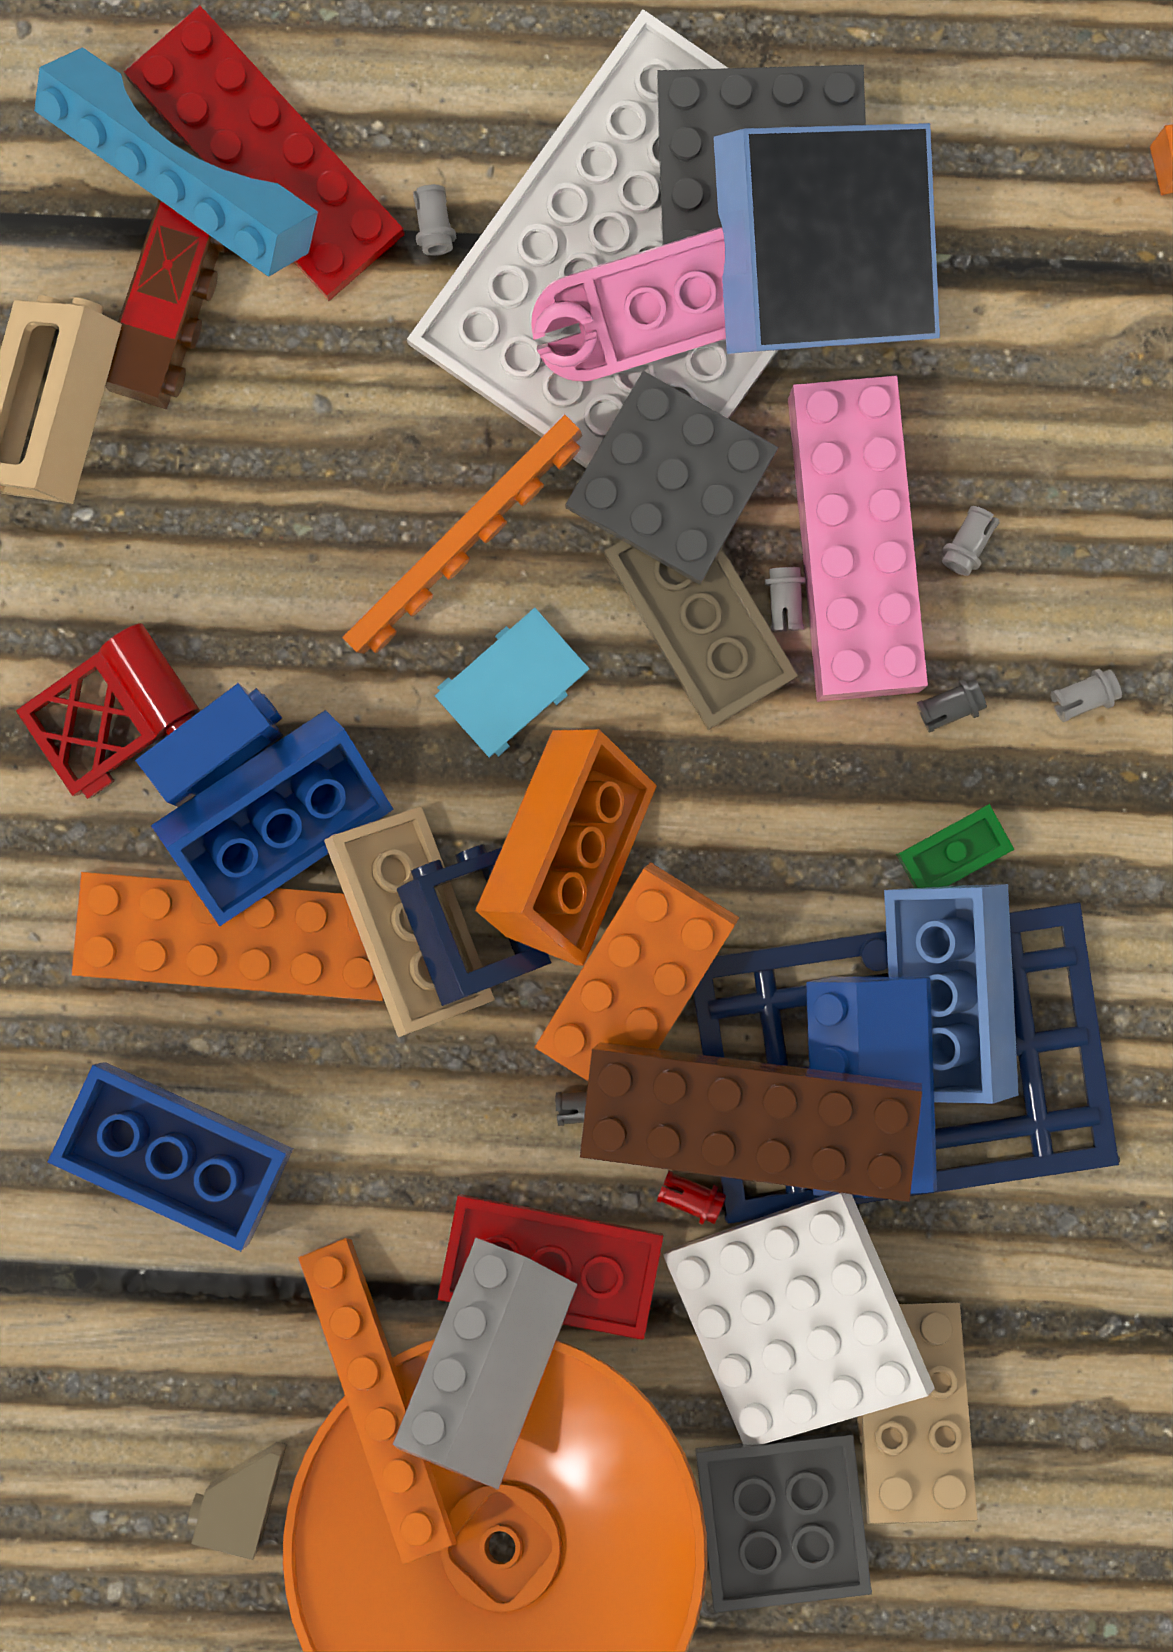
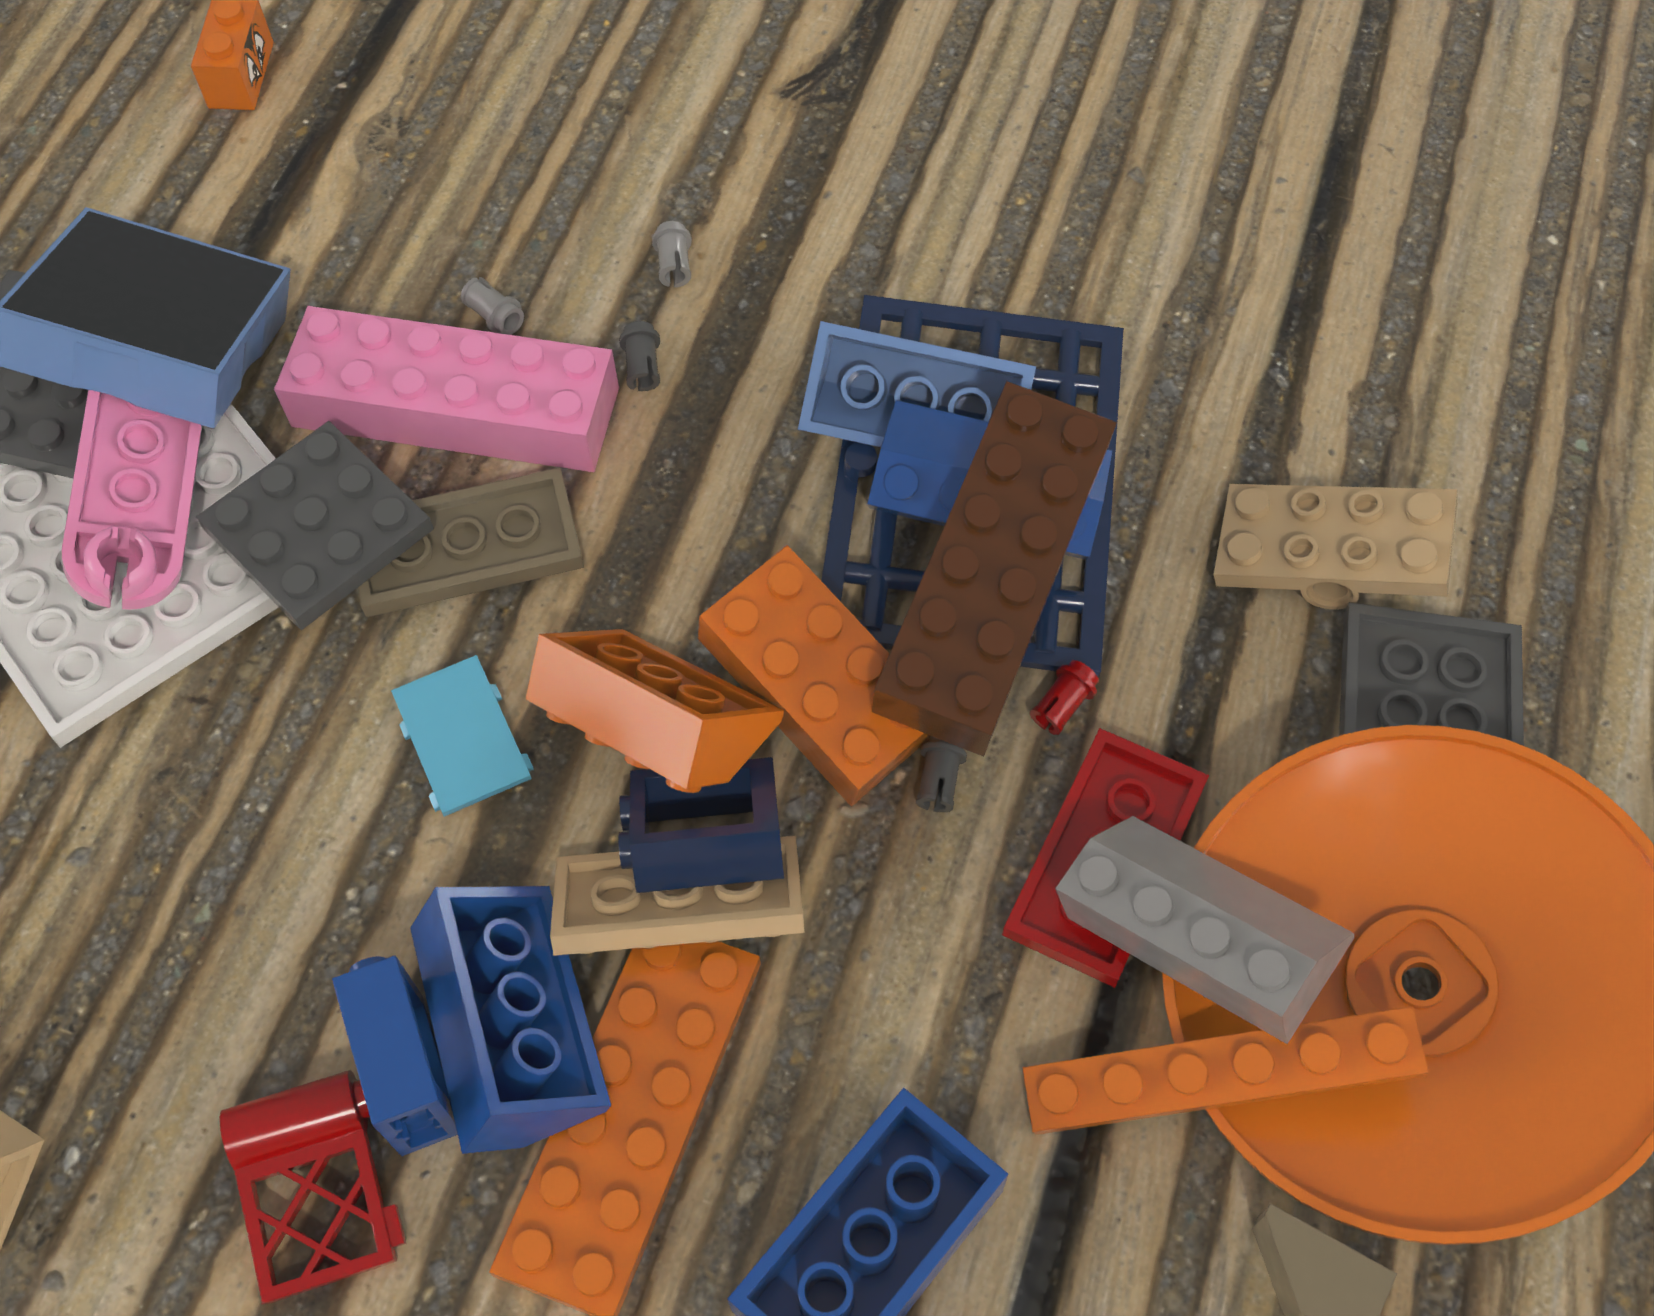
camera: 70 degrees left, 25 degrees down
orange plate [342,415,583,654] -> none
white plate [663,1192,935,1445] -> none
light grey pin [765,567,806,632] -> none
green plate [896,804,1015,888] -> none

